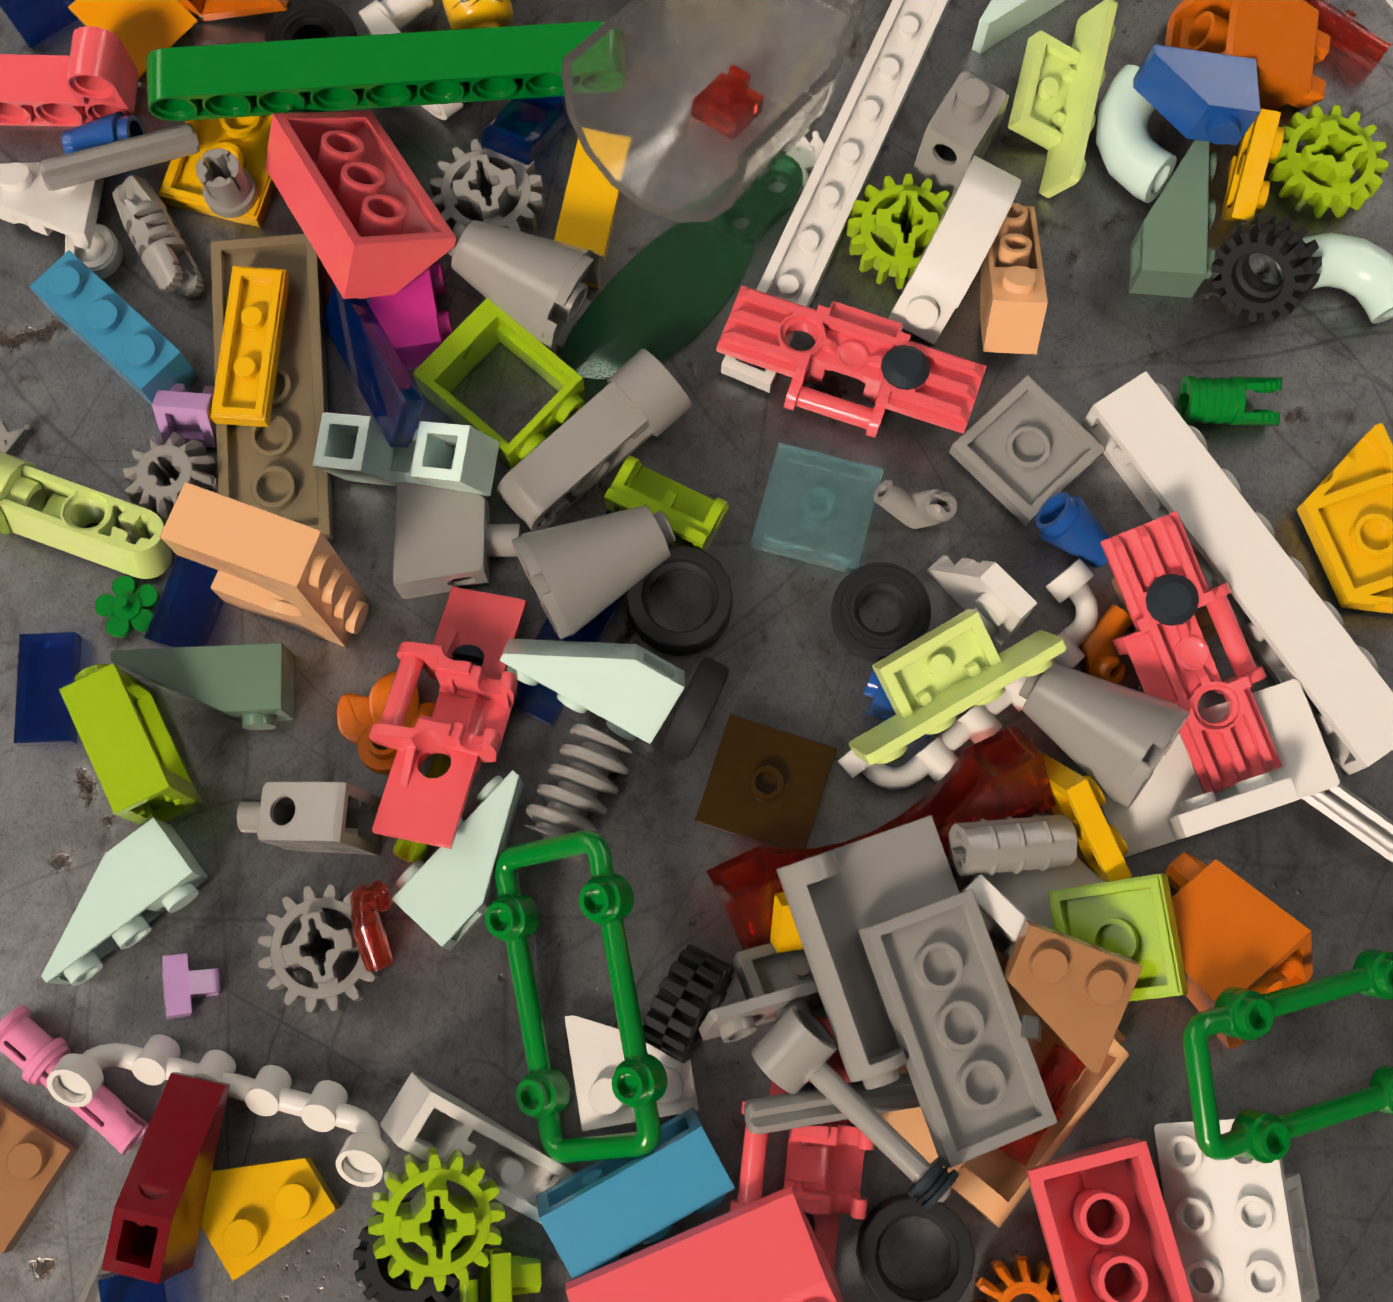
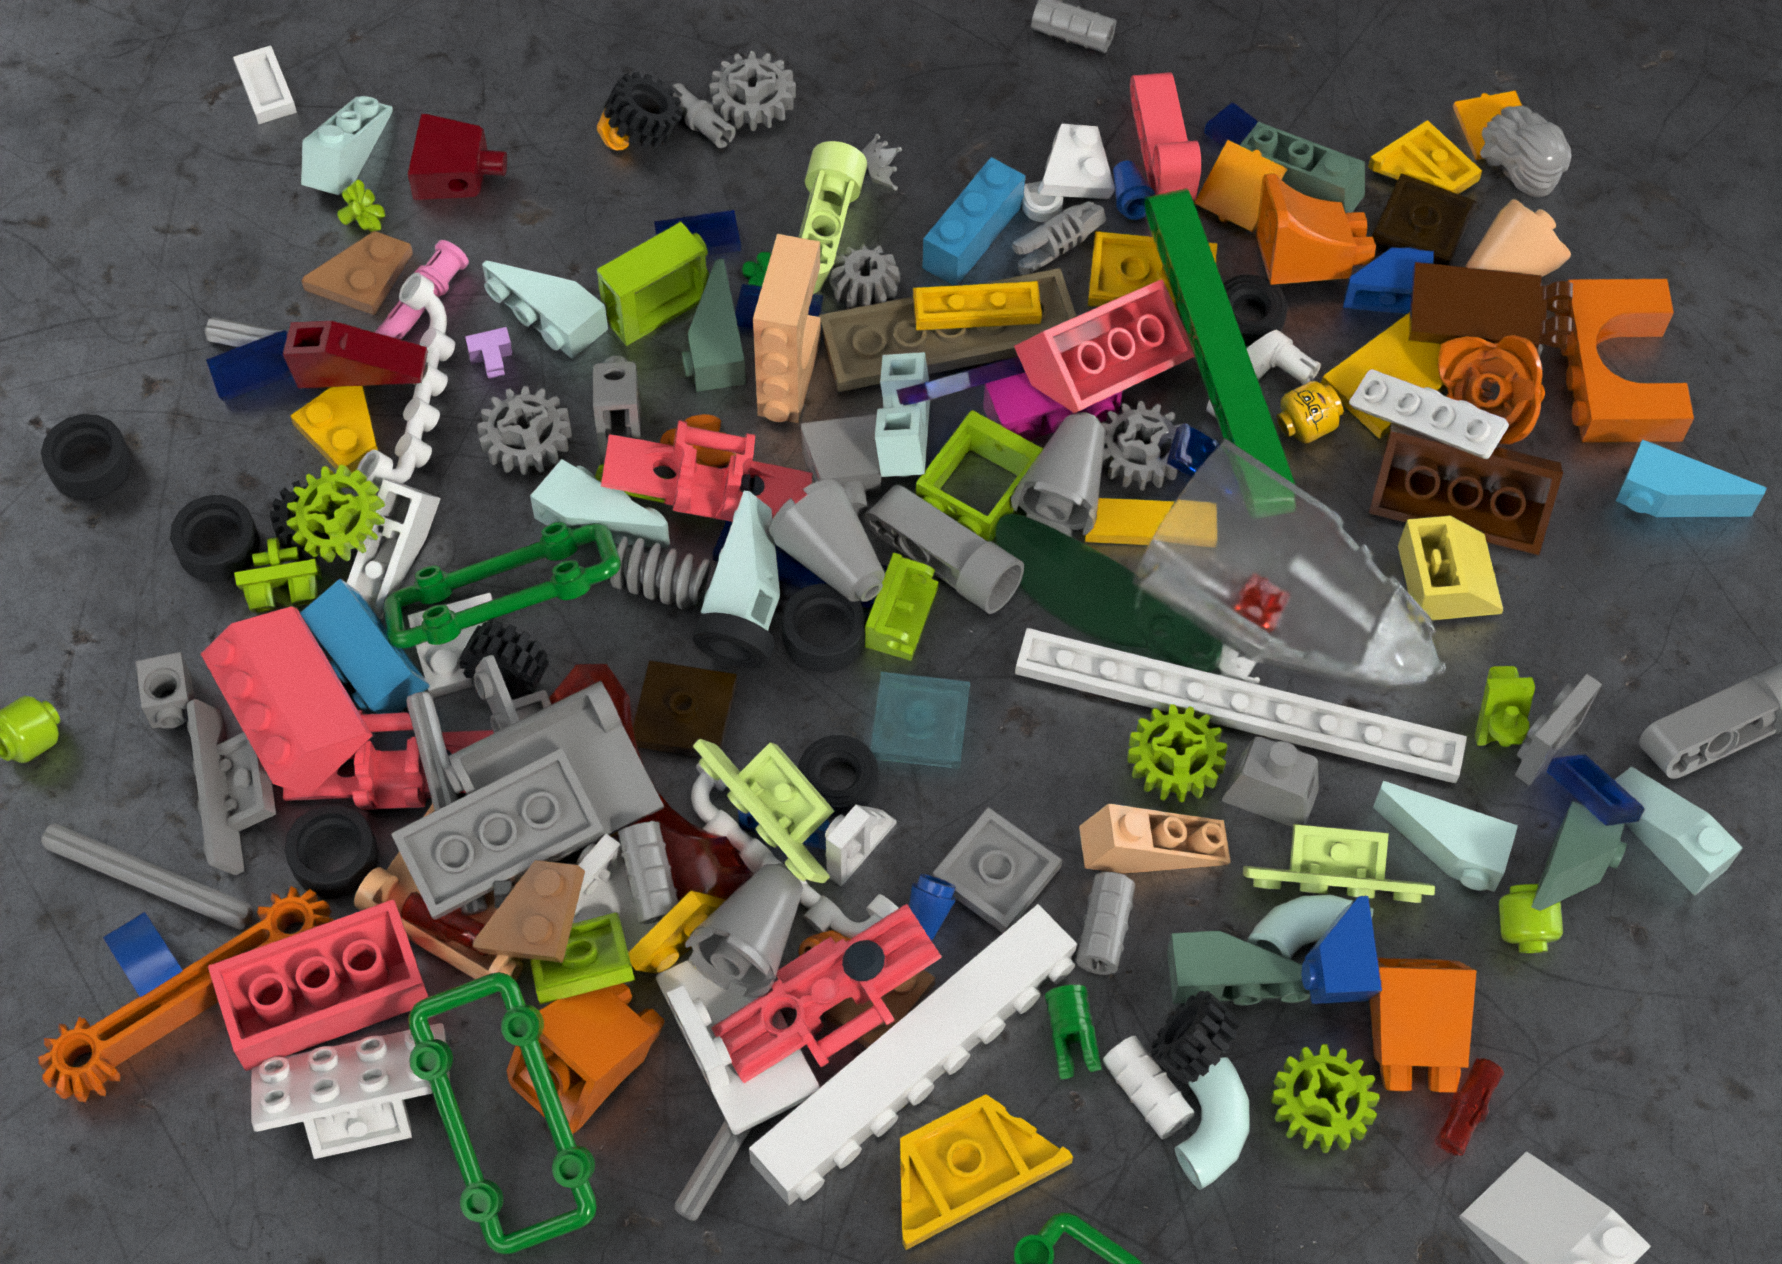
camera: 80 degrees right, 15 degrees down
light grey axle [39,123,200,191] -> none
lavender tile [152,383,217,448] -> none
light grey bush [196,148,258,218] -> none
clear red arm [350,880,394,972] -> none
coral piece [716,285,987,438] -> none
light grey piece [751,1005,959,1212] -> none
light grey arm [873,479,958,529] -> none
white arch [888,155,1022,345] -> none
yellow wing [1221,108,1284,223] -> none
none -> light grey axle [1076,871,1136,975]
none -> white axle [1103,1036,1195,1140]

